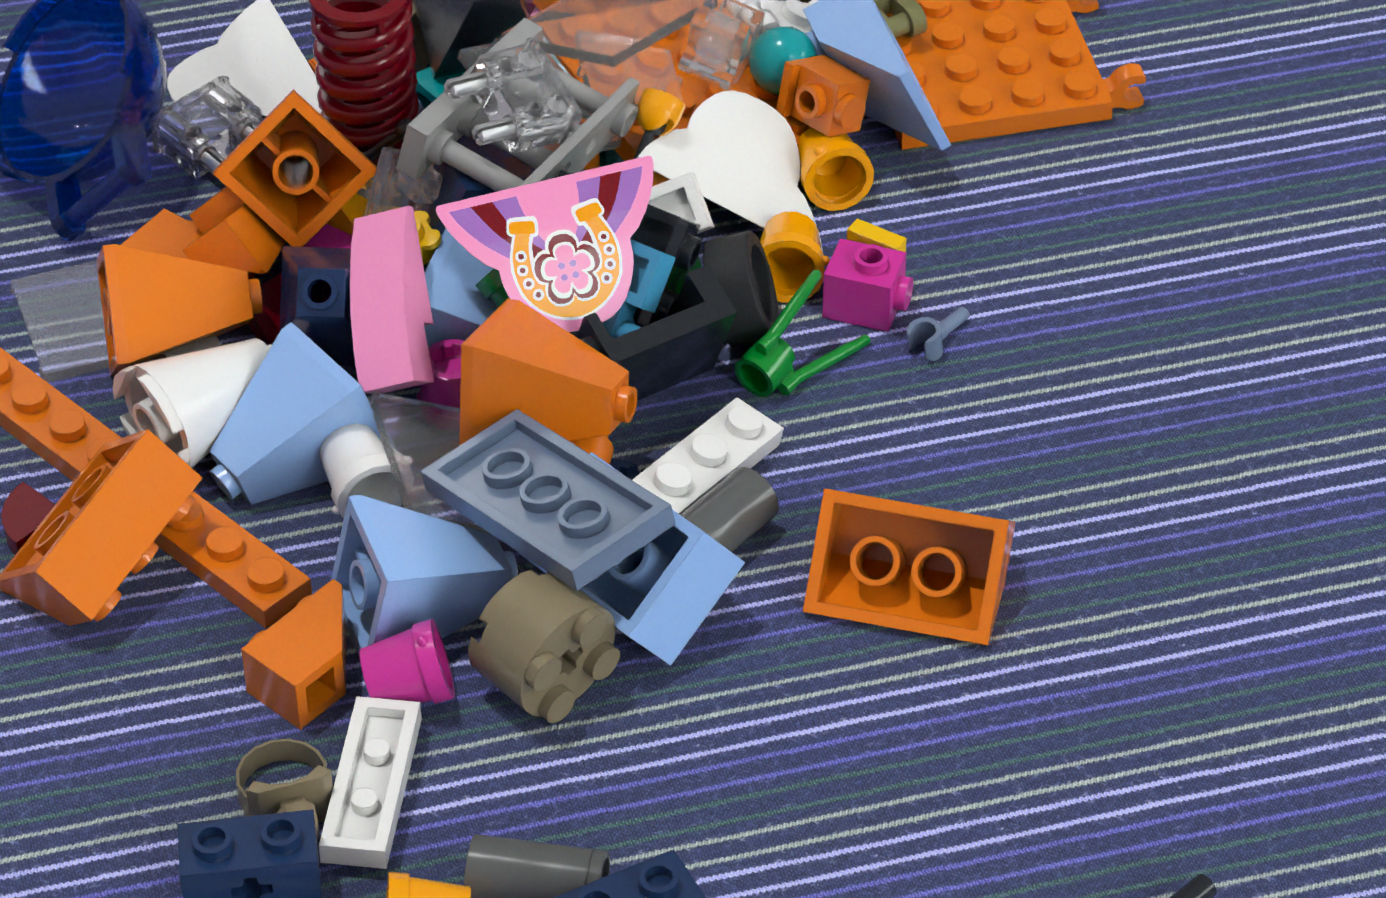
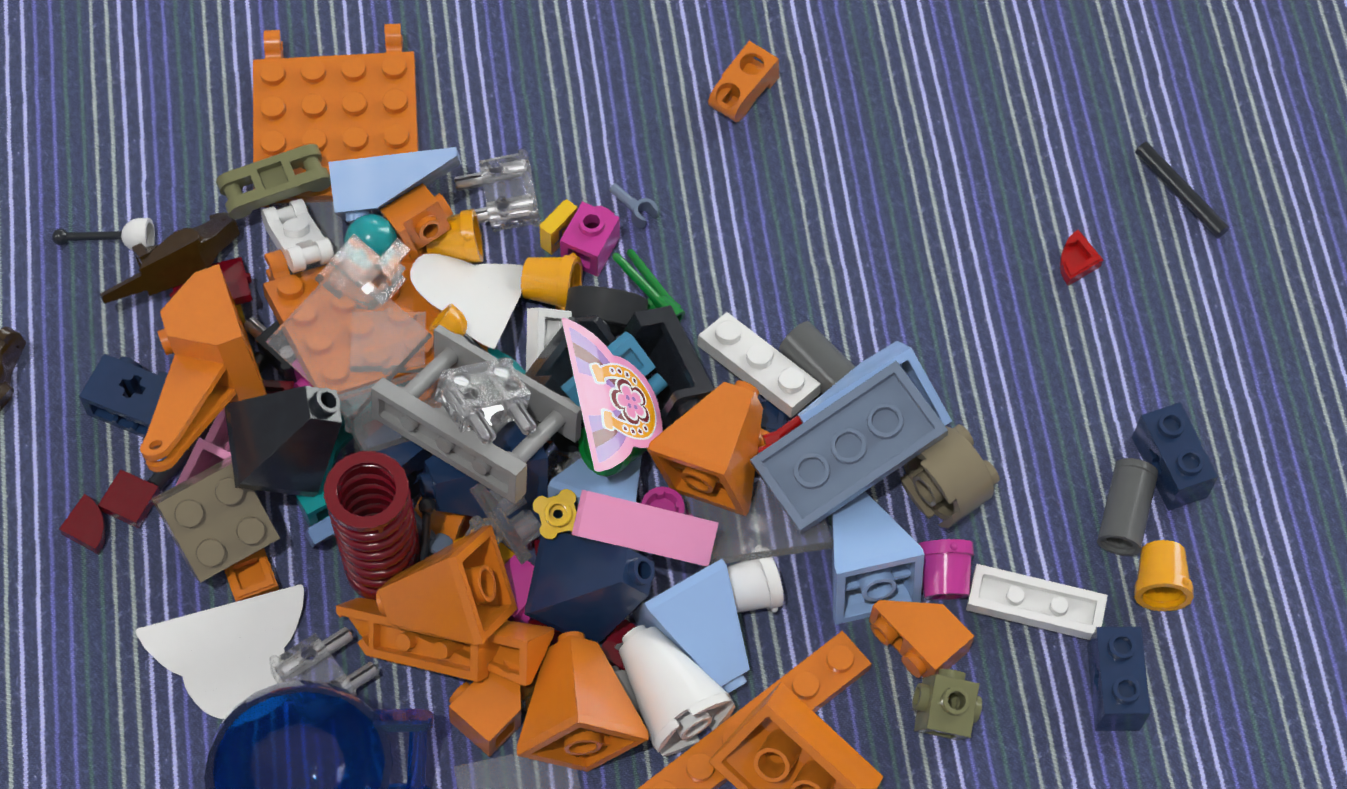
camera: 85 degrees left, 20 degrees up
dark tan piece [236,739,333,839] -> none
orange slope [803,488,1016,645] -> none
none -> clear piece [454,149,541,232]
none -> orange leg [708,40,779,122]
none -> olive brick [912,669,982,741]
none -> red tile [1060,229,1103,286]

